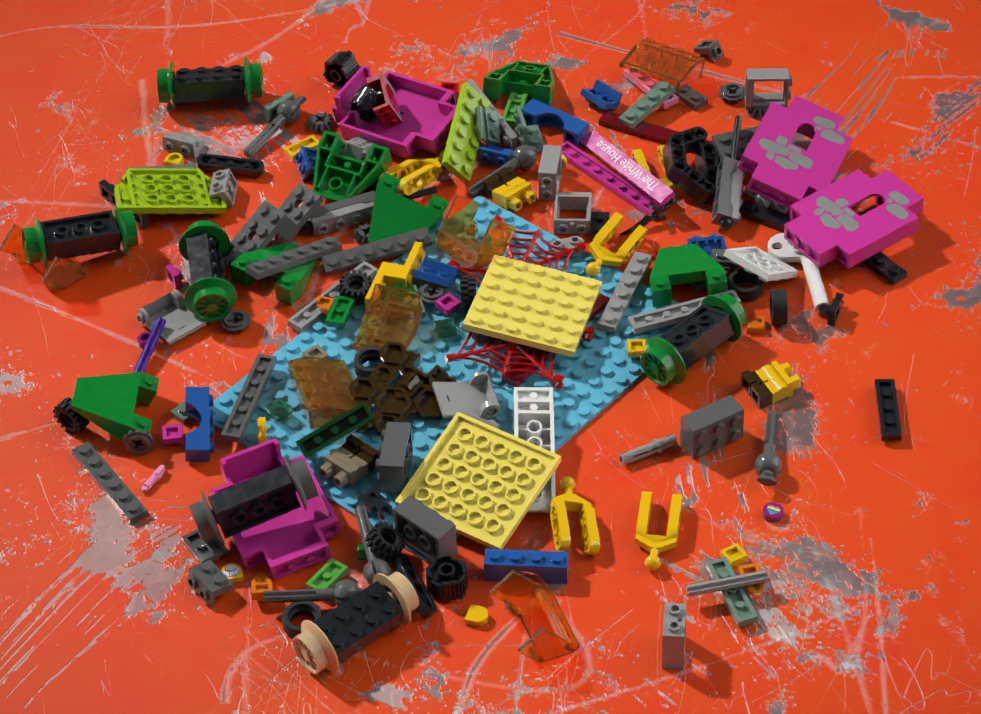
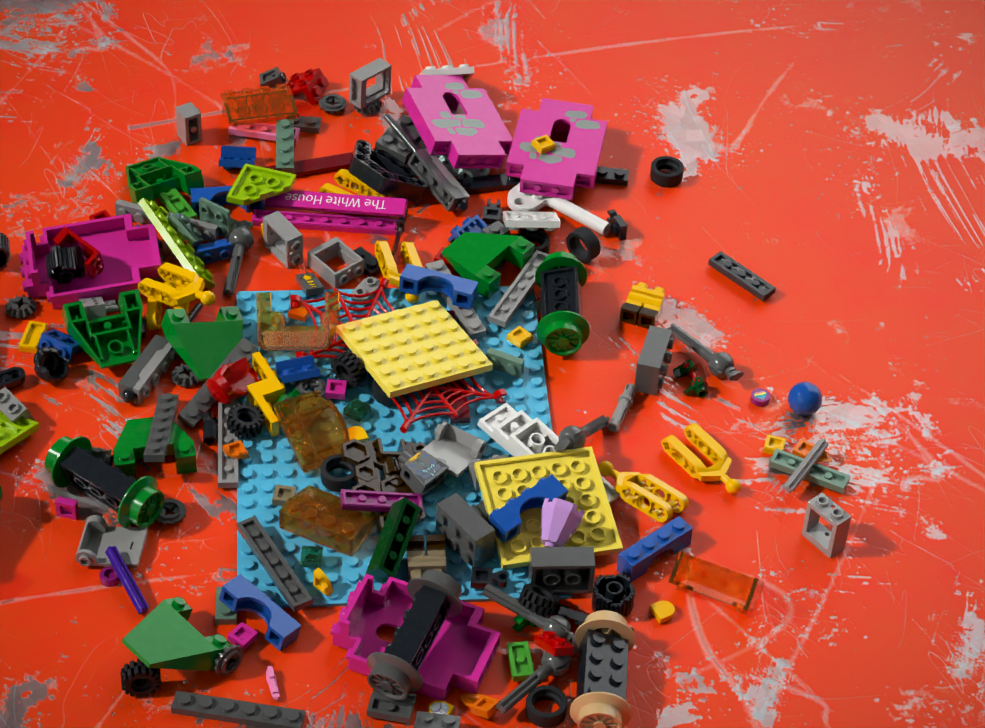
camera: 50 degrees left, 0 degrees up
dark grey bracket [232,182,324,252] -> none
green plate [325,296,355,329] -> none
yellow hips [483,166,536,212] -> none
none -> black hair [33,346,70,383]
none -> yellow piece [138,262,215,306]
none -> light grey brick [175,102,202,146]
none -> black bar [203,411,218,446]
none -> red hair [206,357,261,404]
none -> lime plate [226,163,296,206]
none -> red bracket [281,68,329,105]
none -> dark grey tile [296,272,324,296]
none -> magenta tile [340,489,423,514]
none -> yellow tile [346,426,369,443]
none -> dark grey torso [398,450,449,496]
none -> blue arch [399,263,478,309]
none -> white plate [419,64,474,81]
none -> black plate [482,199,502,225]
none -> sand green plate [486,347,525,378]
none -> blue arch [489,474,568,543]
none -> yellow tile [531,134,556,155]
none -> red plate [534,631,574,657]
none -> lavender cone [541,498,584,547]
none -> dark grey piece [554,415,610,451]
none -> black tyre [650,156,684,187]
none -> dark green piece [673,359,708,398]
none -> blue piece [788,381,822,416]

